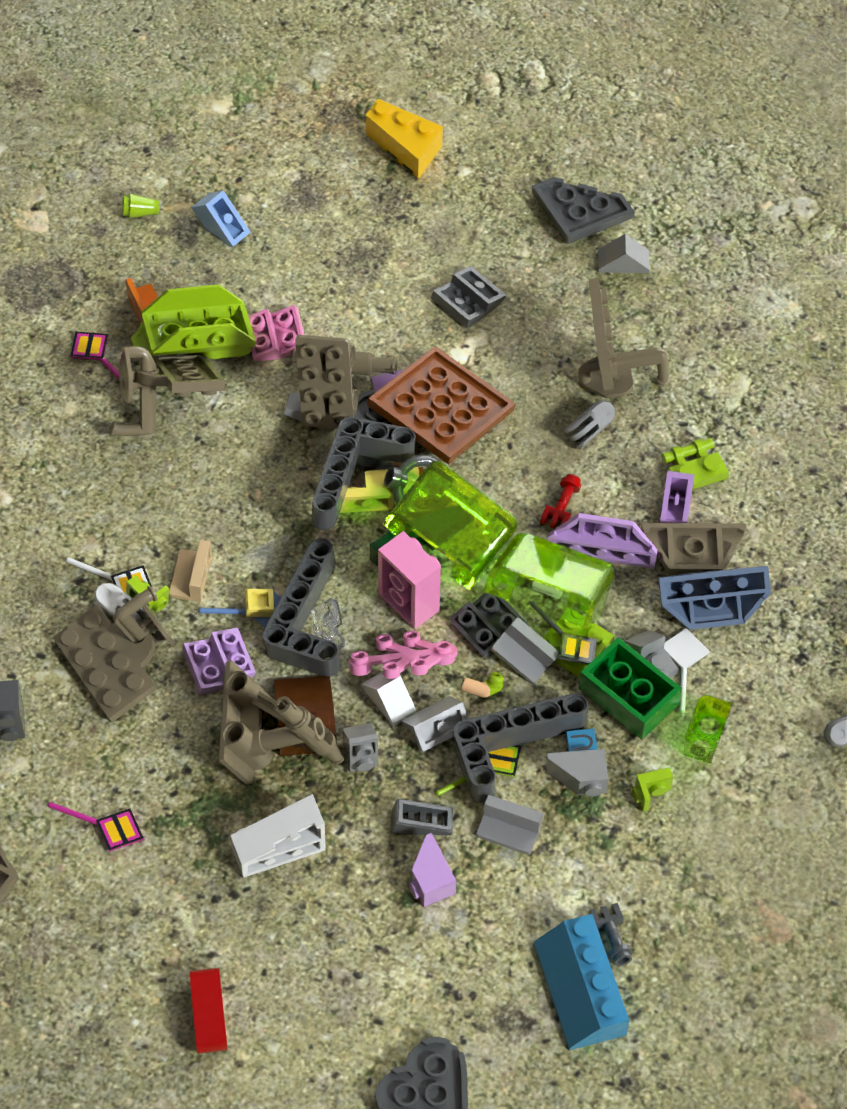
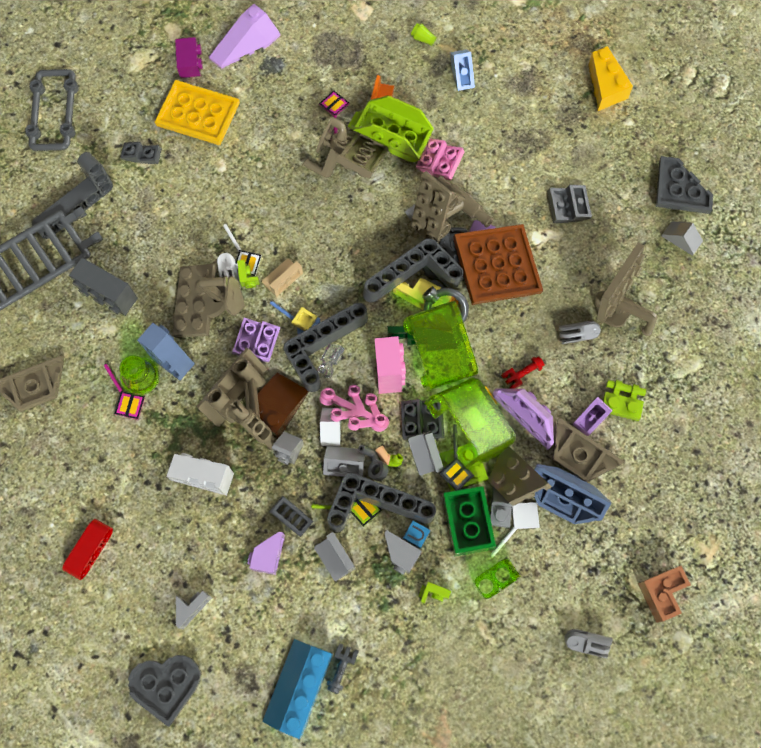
camera: 40 degrees right, 15 degrees up
none -> clear neon green piece [119,355,160,395]
none -> sand blue wedge [137,323,195,381]
none -> light grey slope [176,591,212,629]
none -> flat silver plate [358,445,388,481]
none -> dark tan wing [488,443,552,506]

